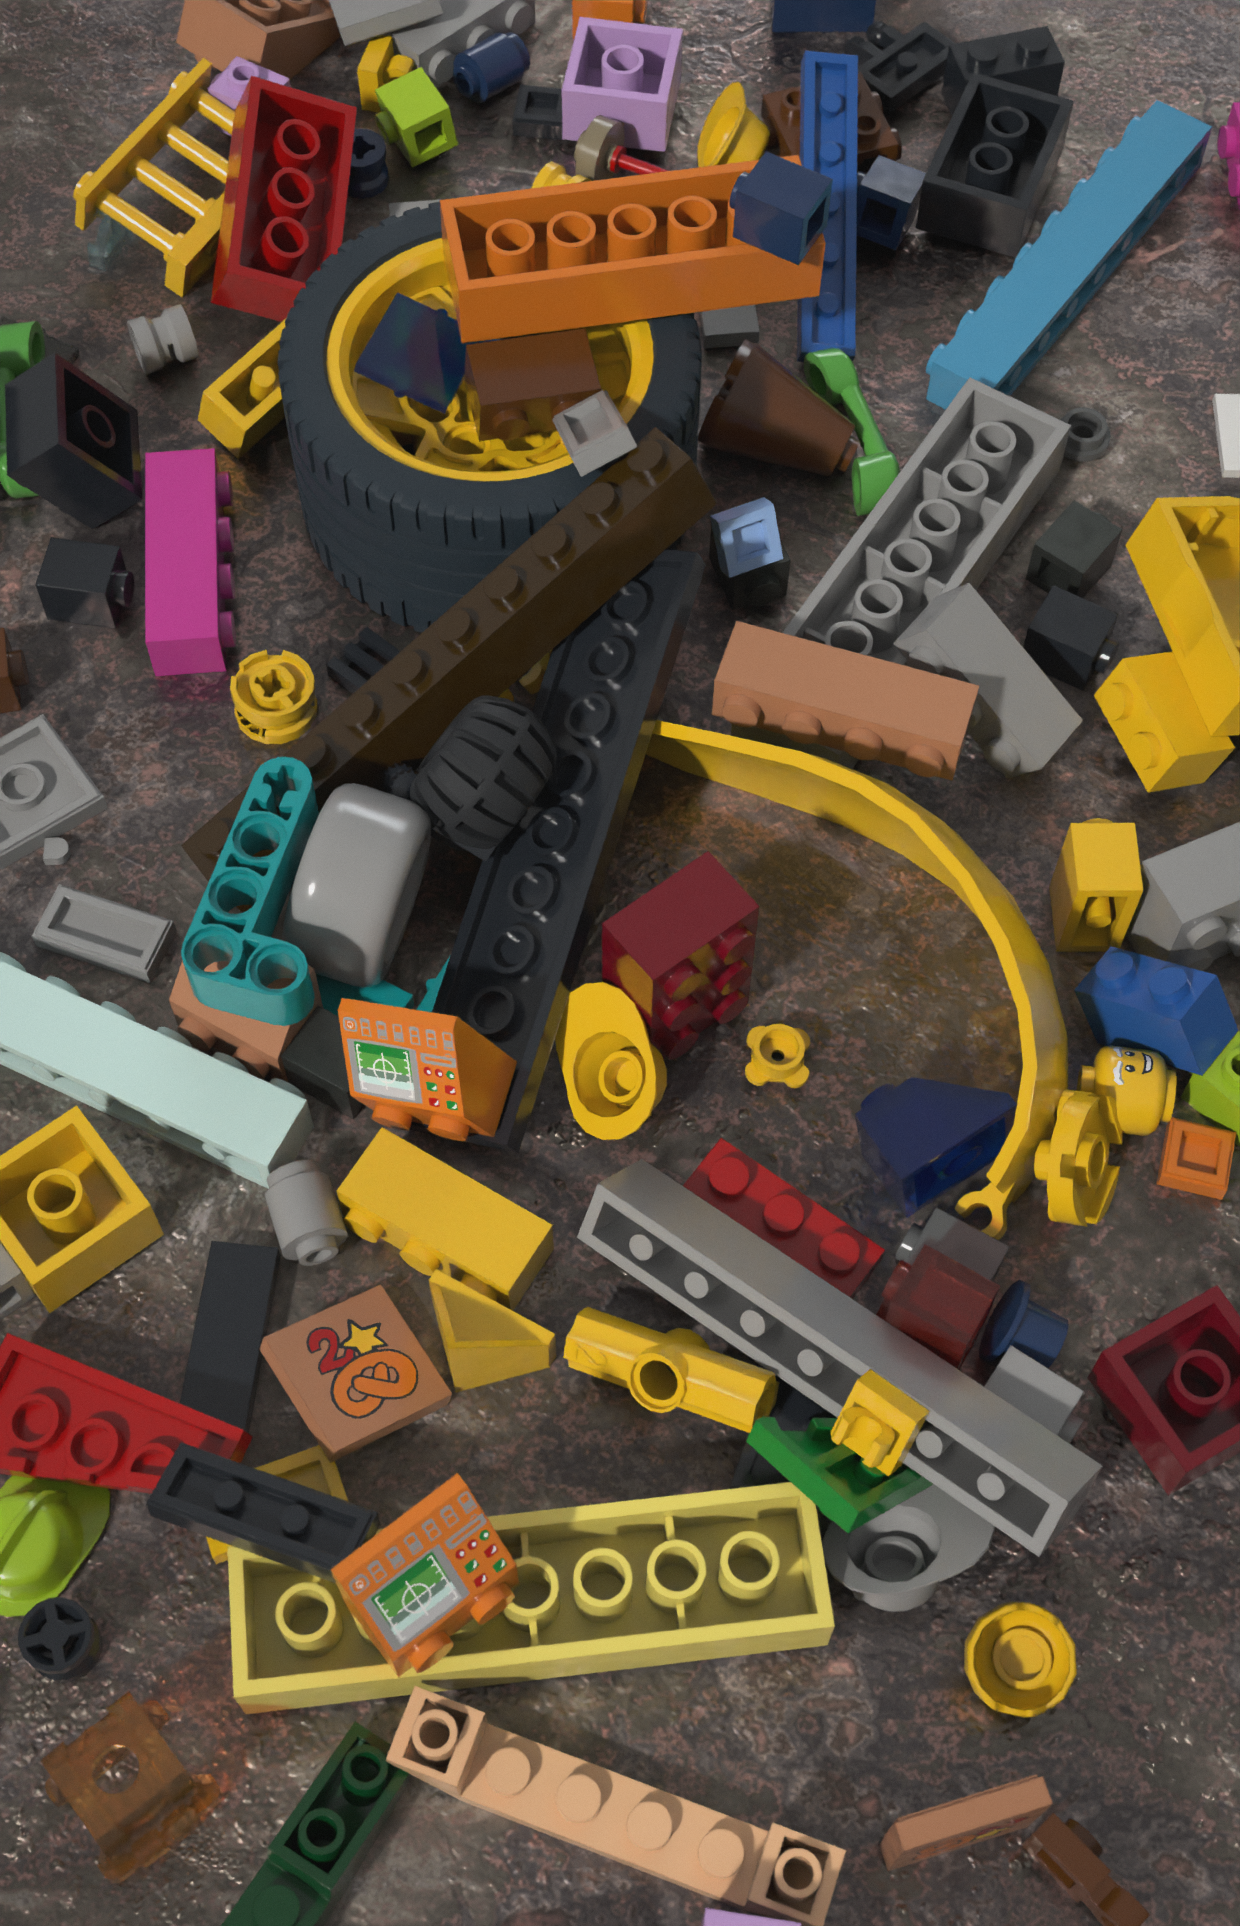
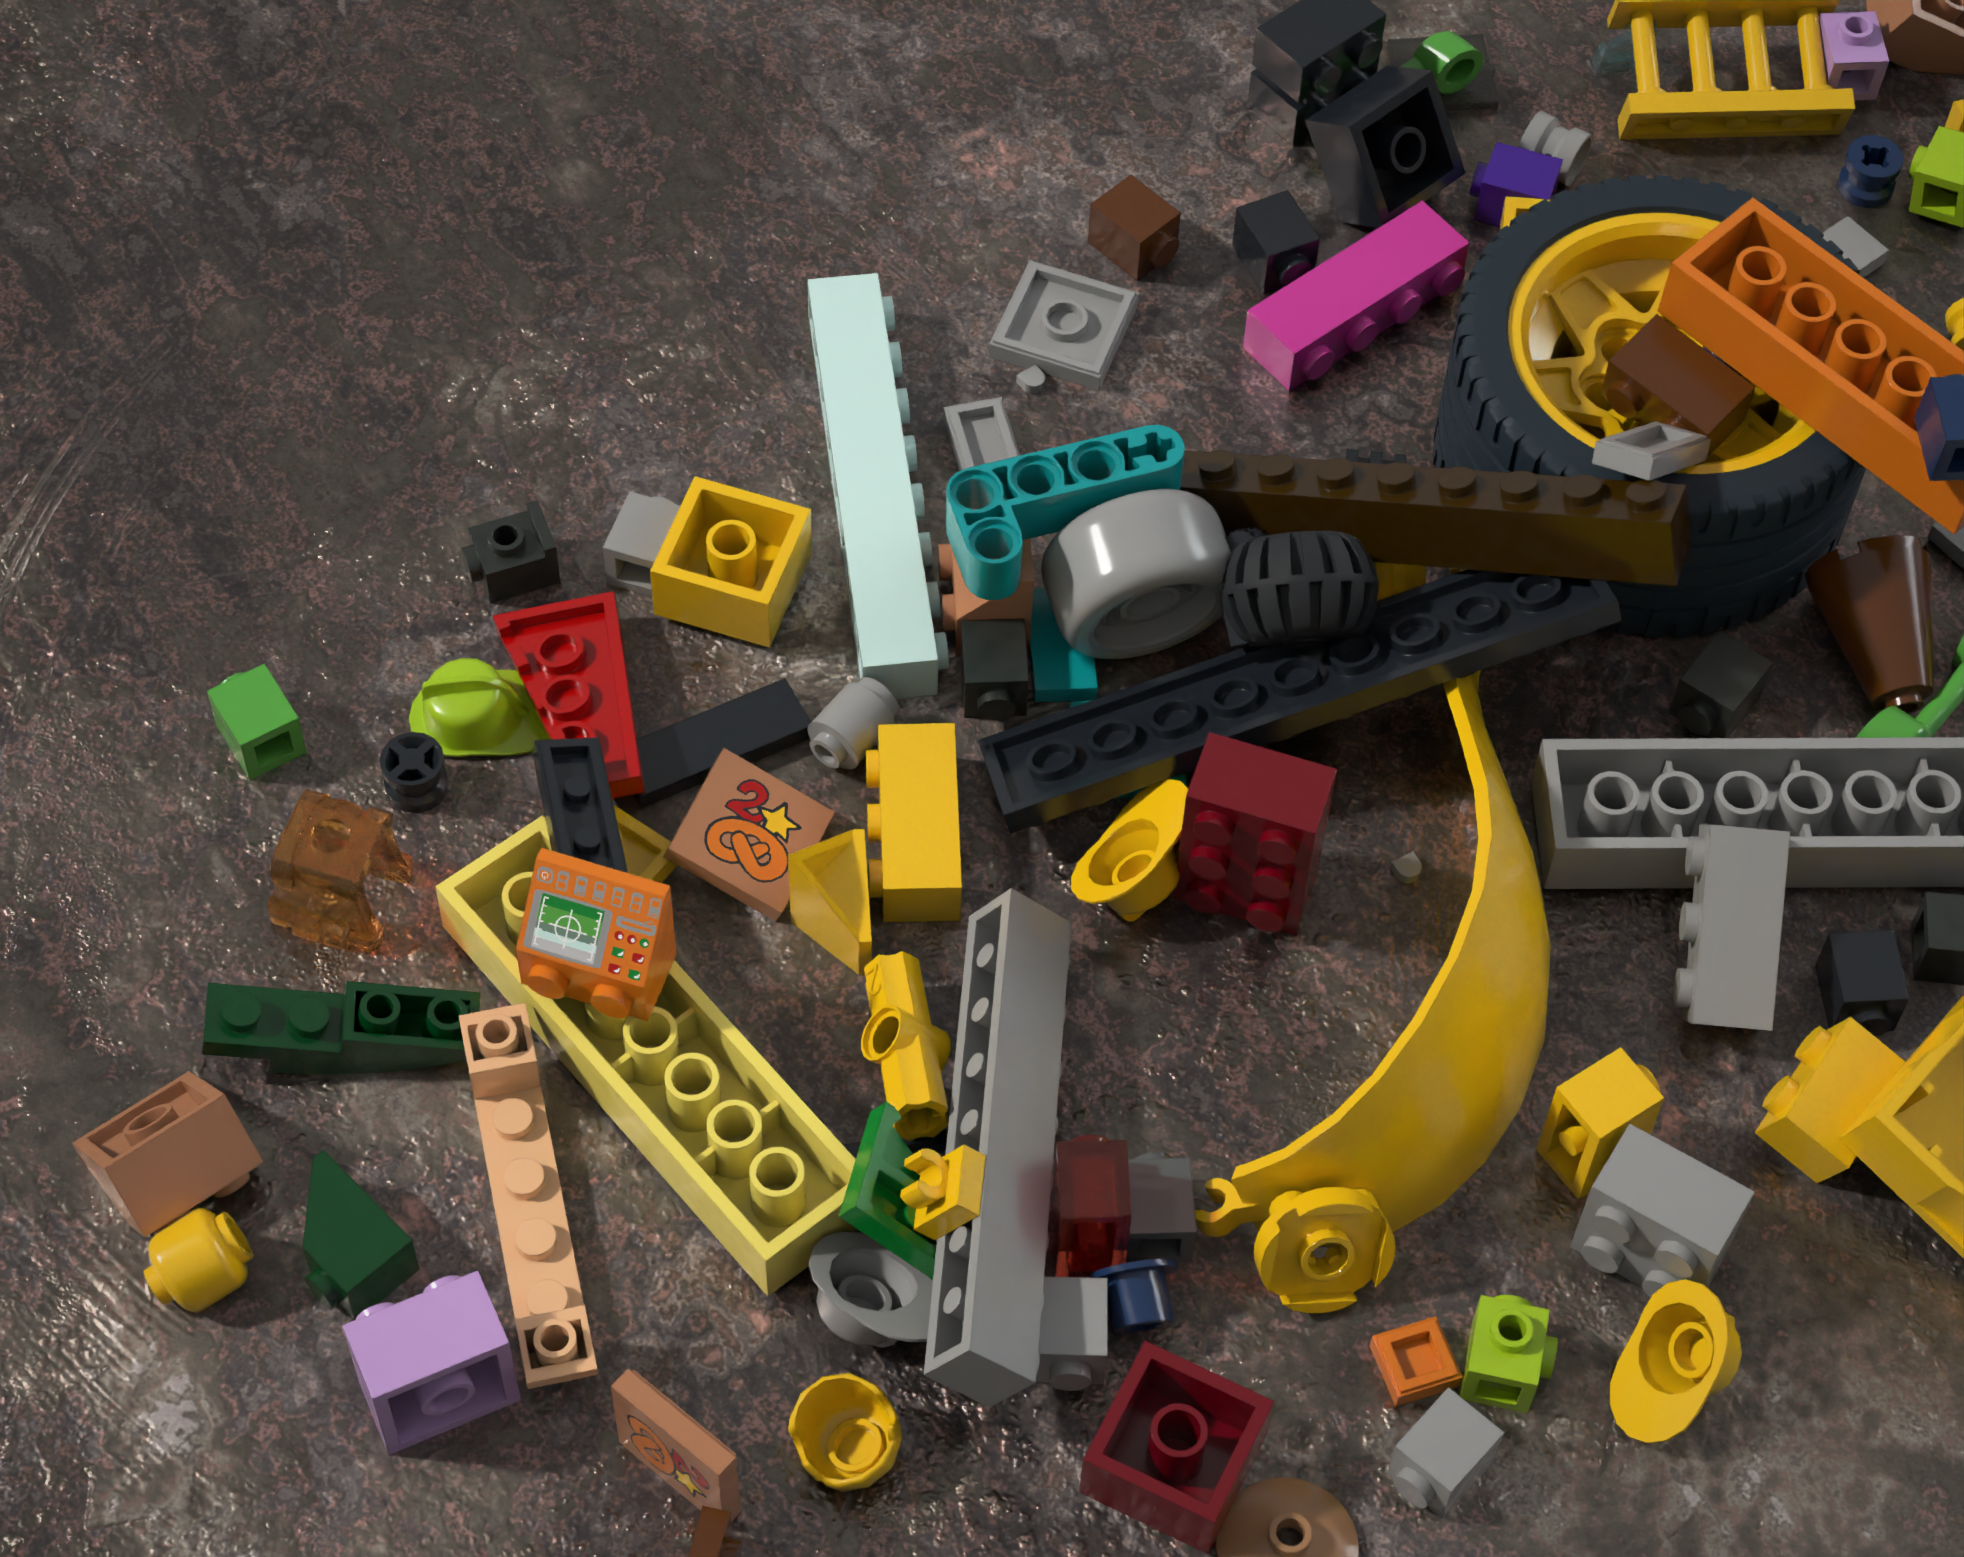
camera: 55 degrees right, 5 degrees down
red brick [211,75,357,322] -> none
yellow wheel [230,650,318,744] -> none
orange slope [338,998,517,1141] -> none
clear blue piece [354,292,485,414] -> none
red plate [683,1138,885,1299] -> none
light blue tile [710,497,783,578] -> none
nougat brick [712,621,979,781] -> none
yellow plate [745,1024,810,1088] -> none
clear blue slope [855,1077,1017,1218] -> none
blue brick [1074,946,1239,1076] -> none
yellow head [1076,1045,1177,1136] -> none
none -> light grey piece [1390,851,1422,884]
none -> dark purple brick [1469,142,1563,228]

